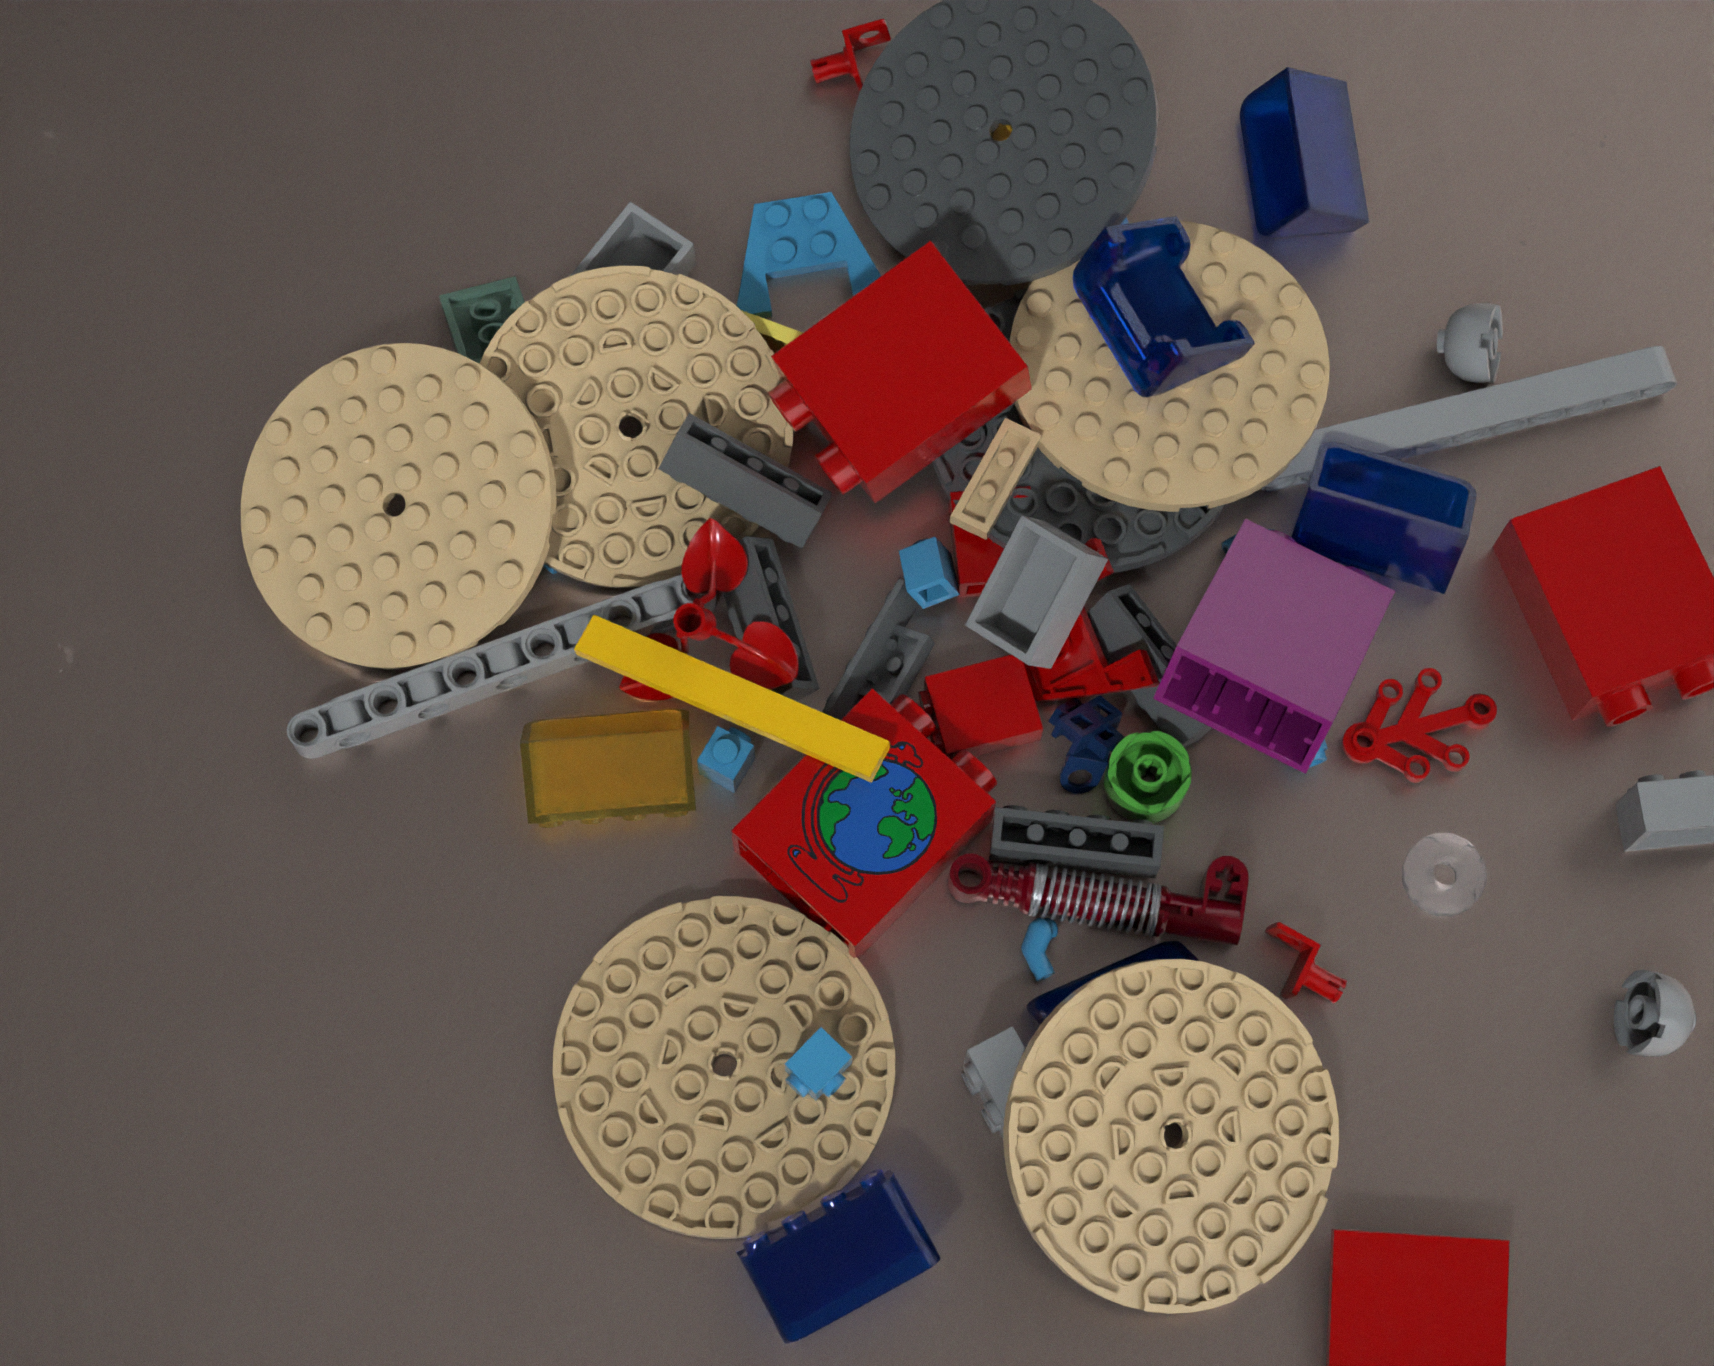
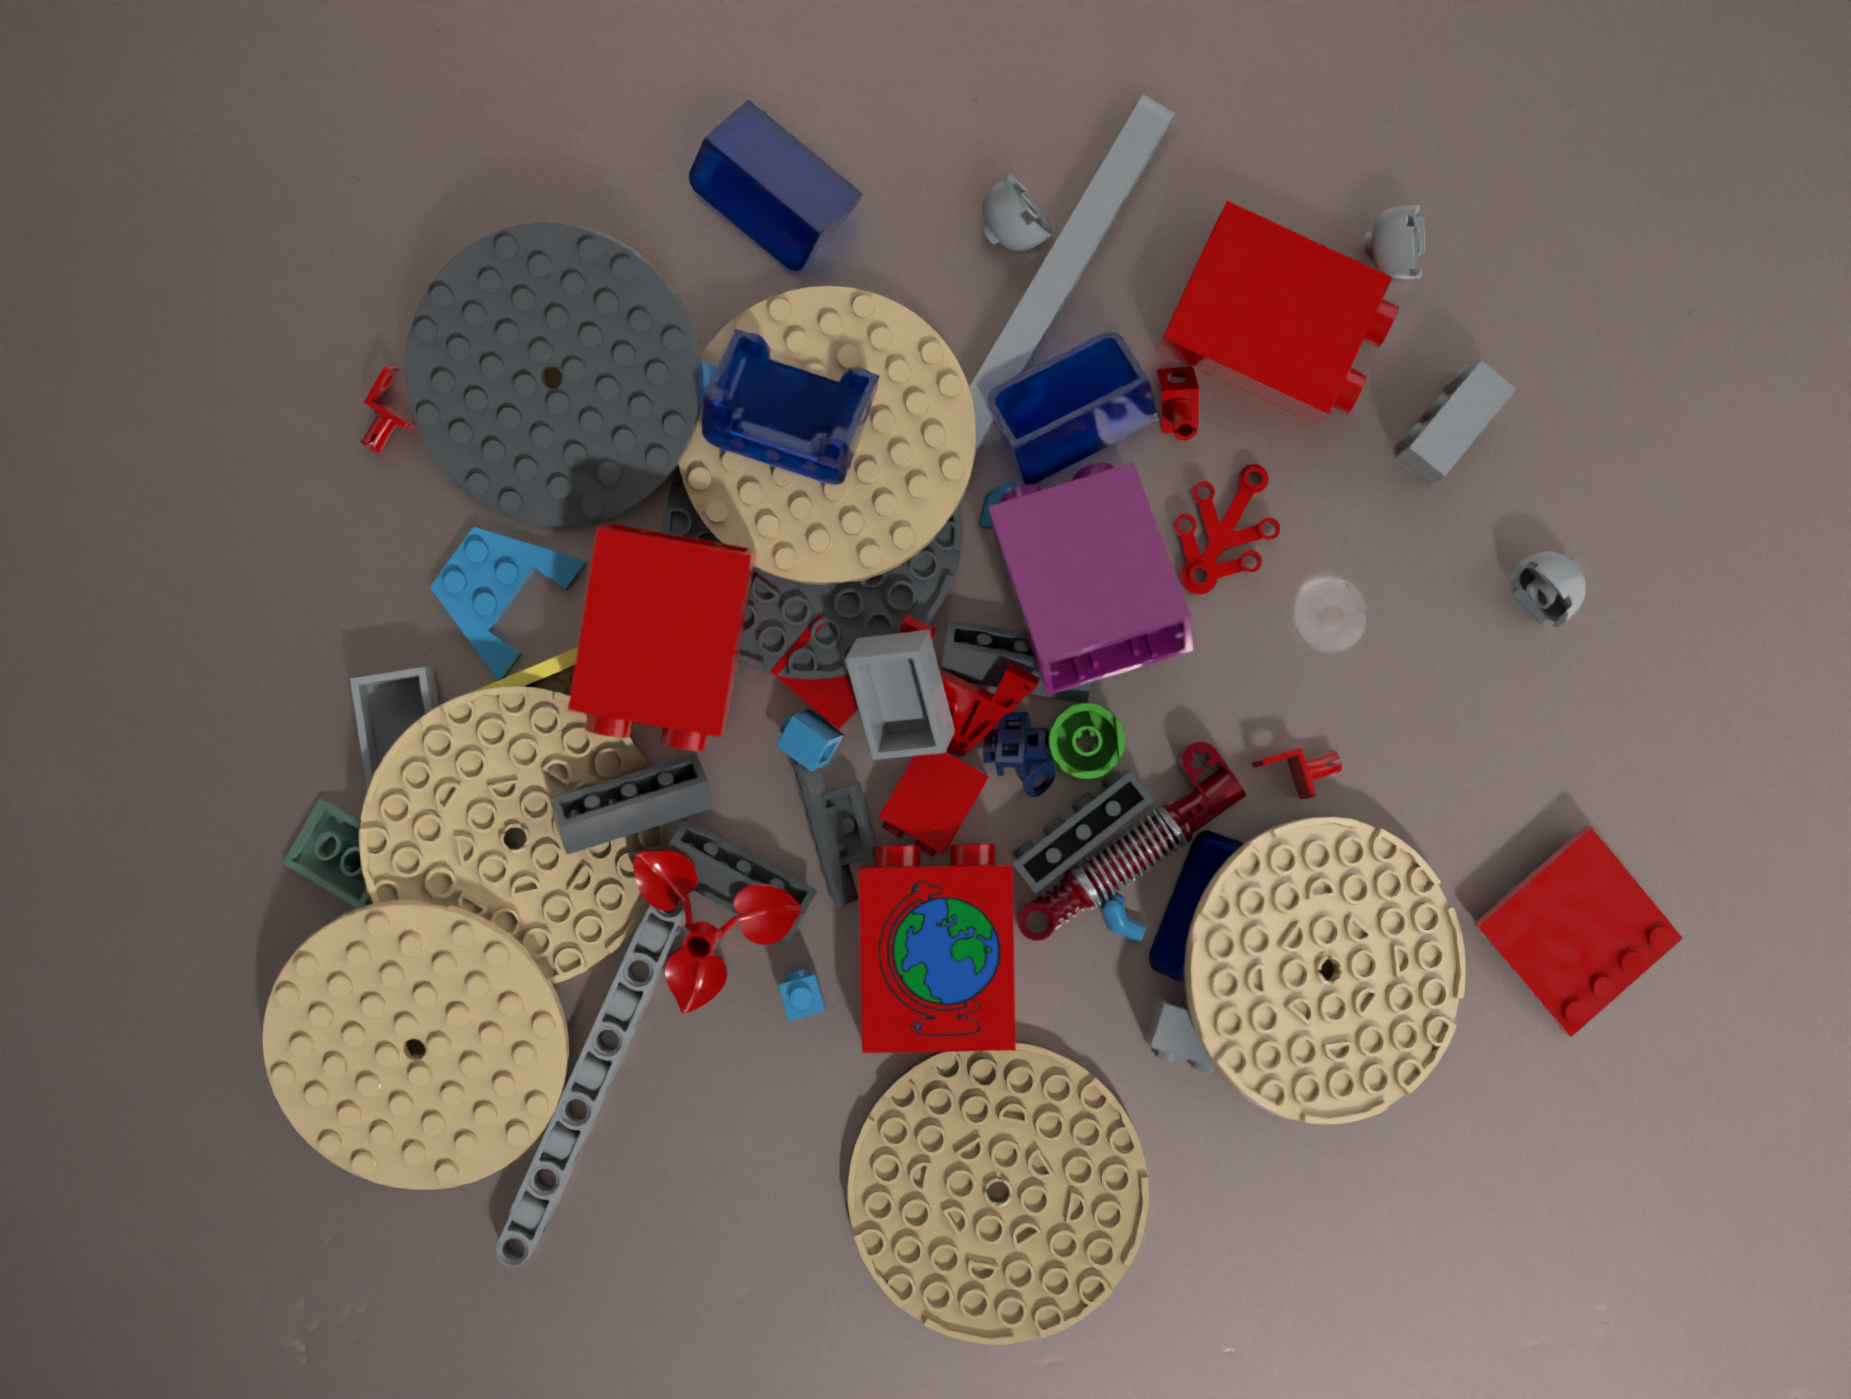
camera: 45 degrees left, 15 degrees up
clear yellow windscreen [520,709,696,828] -> none
yellow tile [574,615,891,783] -> none
clear blue windscreen [736,1169,941,1344] -> none
dark azure brick [785,1027,852,1101] -> none
tan plate [950,418,1042,540] -> none
none -> red bracket [1157,367,1199,441]

